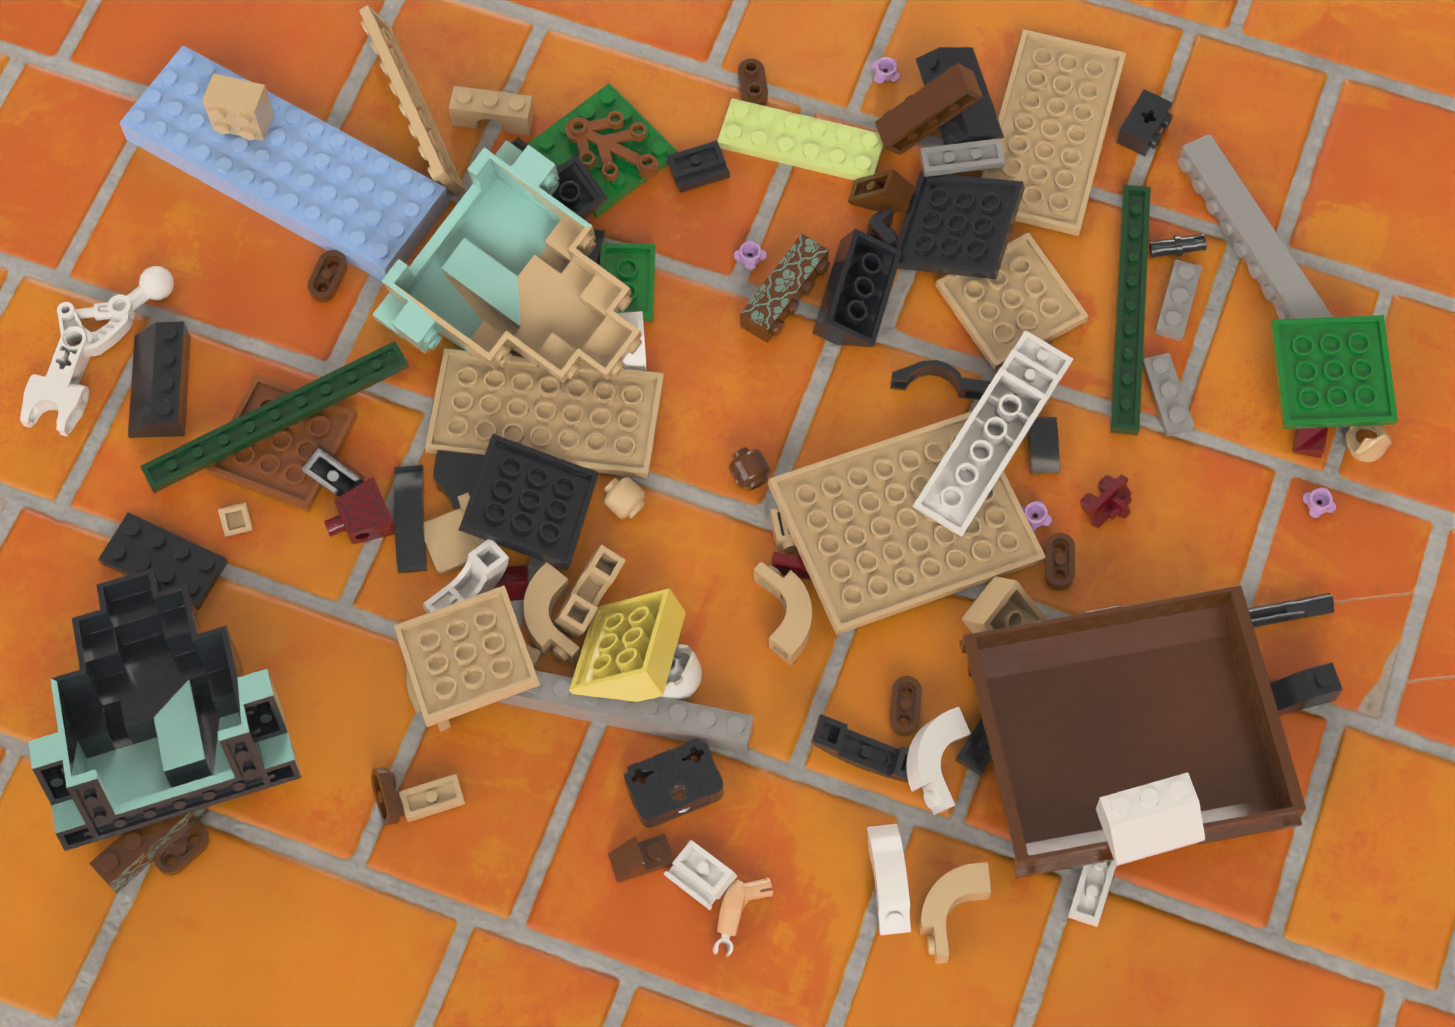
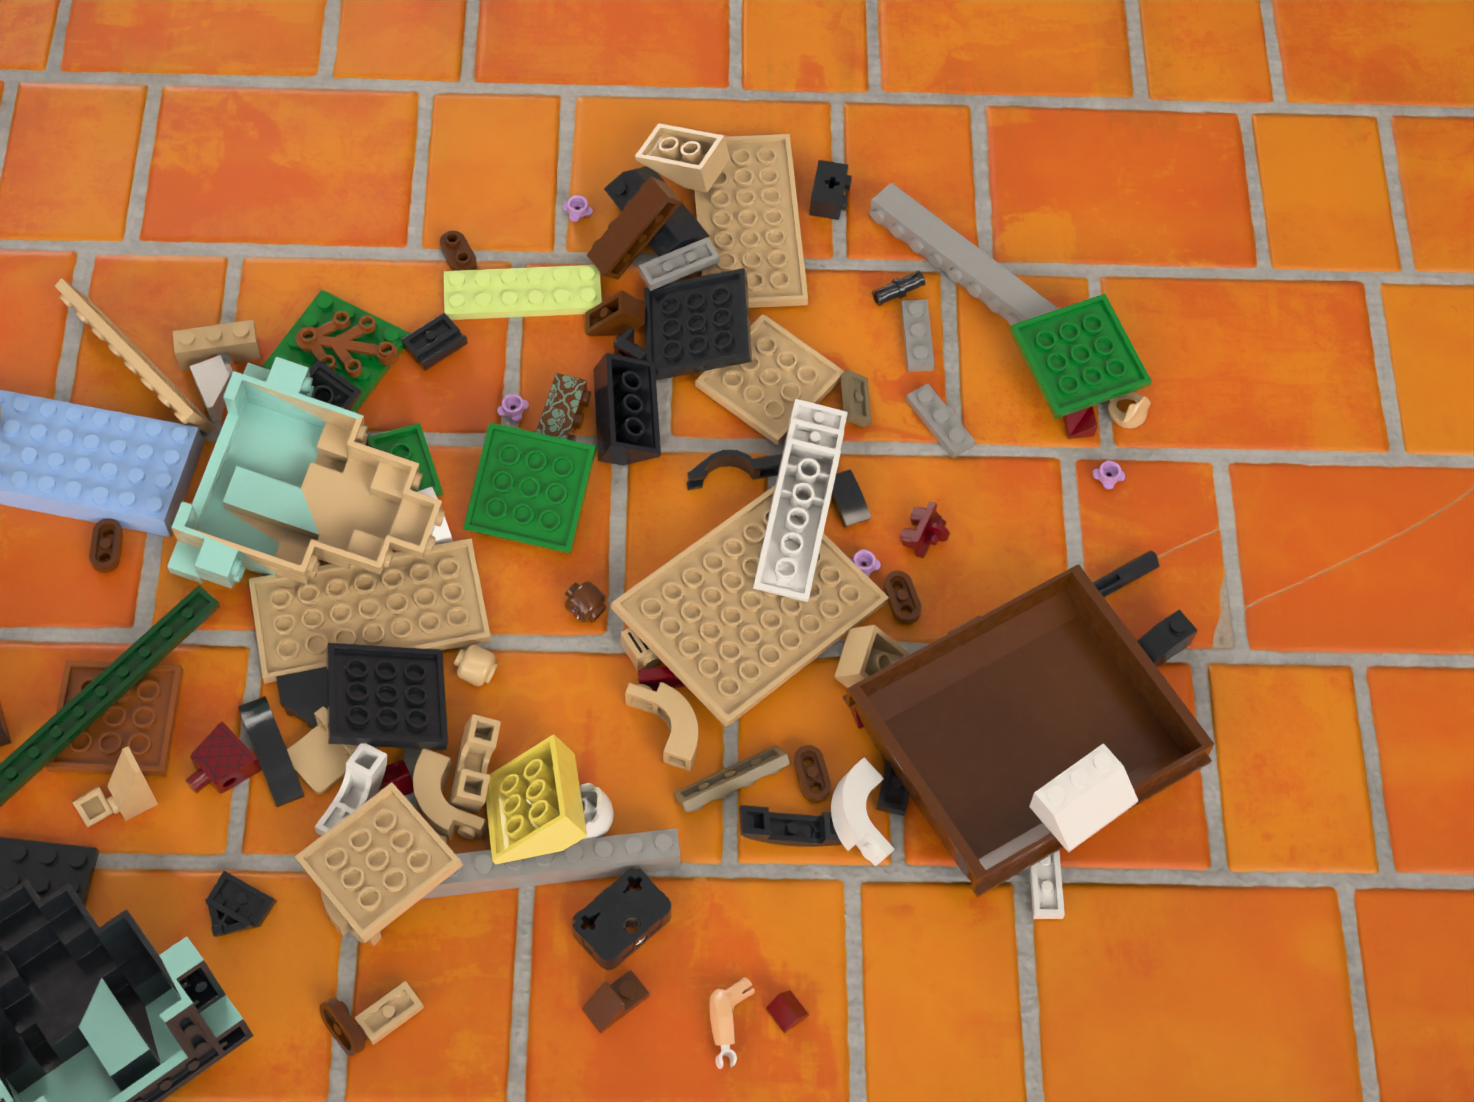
camera: 25 degrees left, 5 degrees down
slope [301,444,365,497] -> none
white plate [664,840,737,910] -> none
white arch [867,824,911,935] -> none
tan arch [919,862,991,964] -> none
dark green plate [1110,185,1151,435] -> none
none -> tan slope [107,746,158,821]
none -> white slope [190,355,233,422]
none -> black slope [205,871,277,937]
none -> green plate [463,422,597,554]
none -> tan slope [635,123,730,192]
none -> dark tan plate [673,745,790,813]
none -> dark red slope [766,990,809,1033]
none -> dark tan plate [841,370,871,428]

